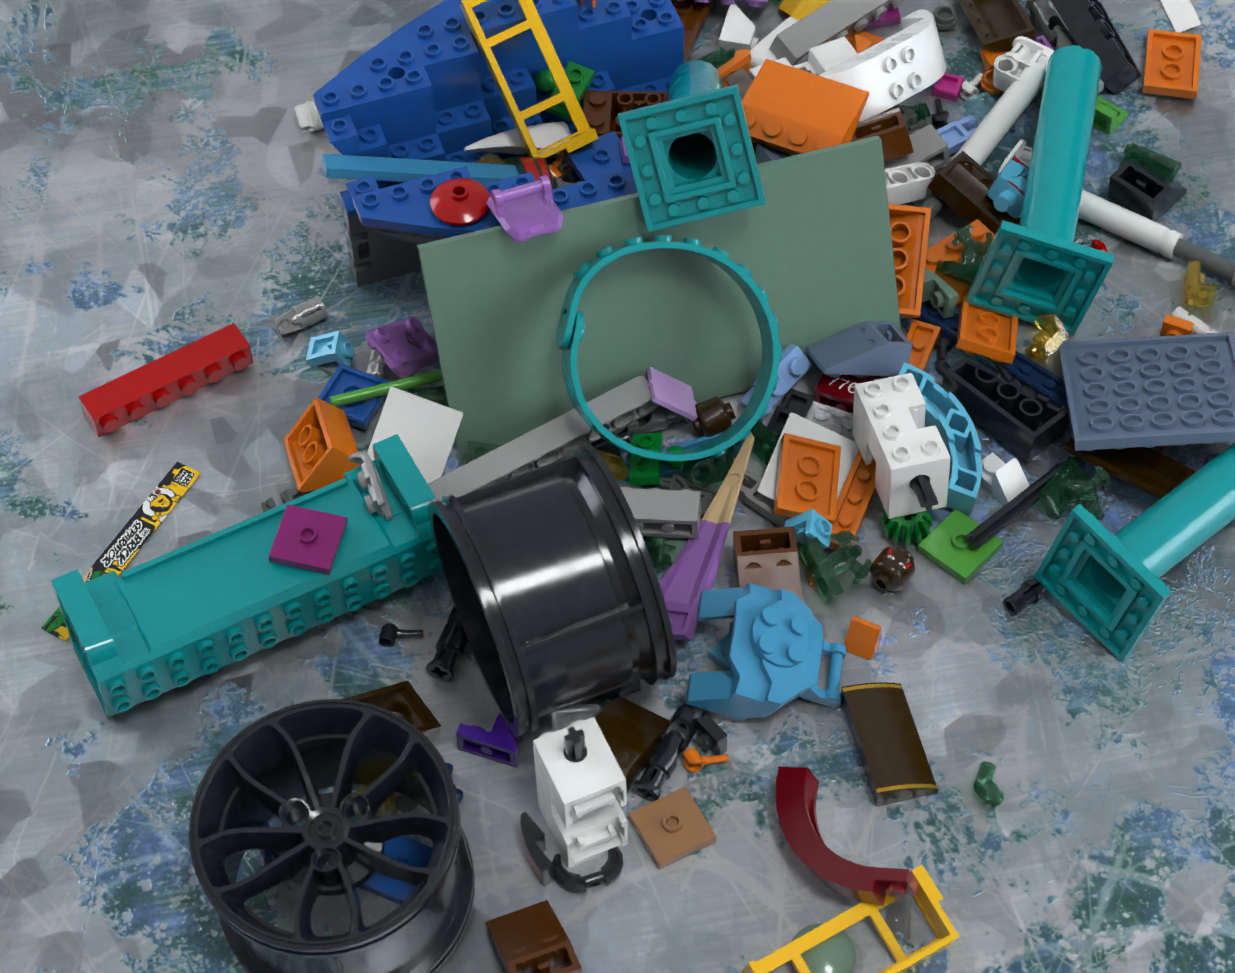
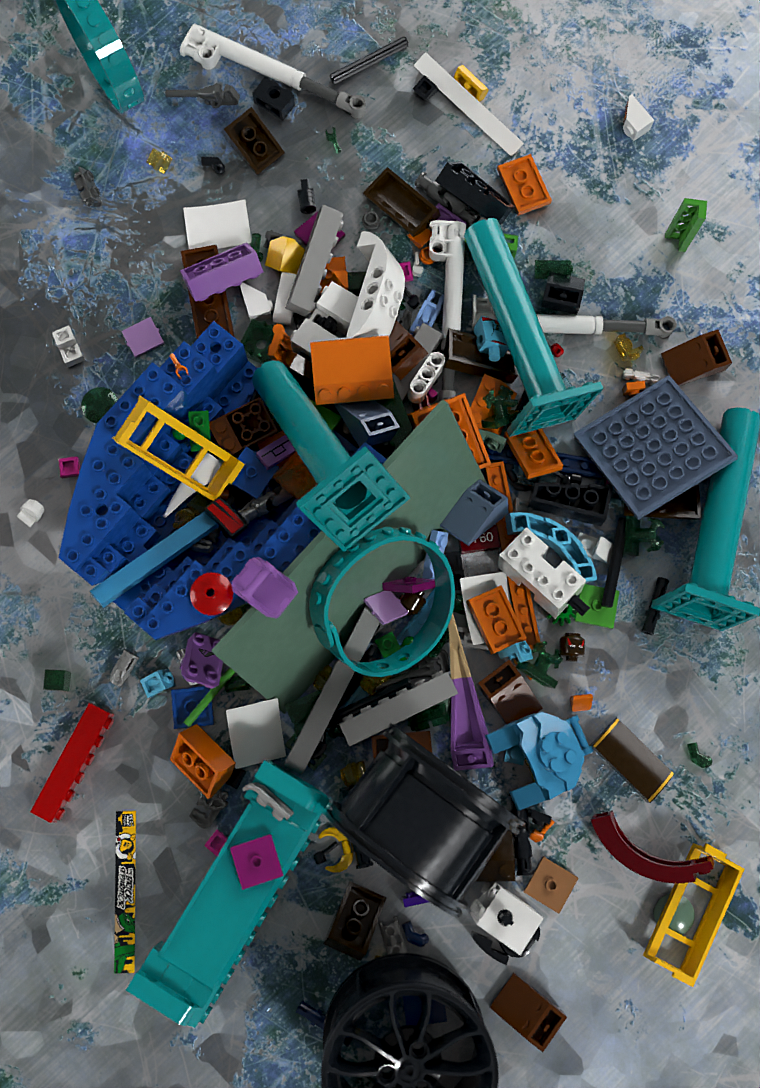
camera: 35 degrees left, 25 degrees up
clear yellow bracket [1025,314,1069,359] -> none
none -> clear green brick [43,669,71,692]
none -> yellow piece [319,827,354,873]
none -> magenta plate [382,577,435,593]

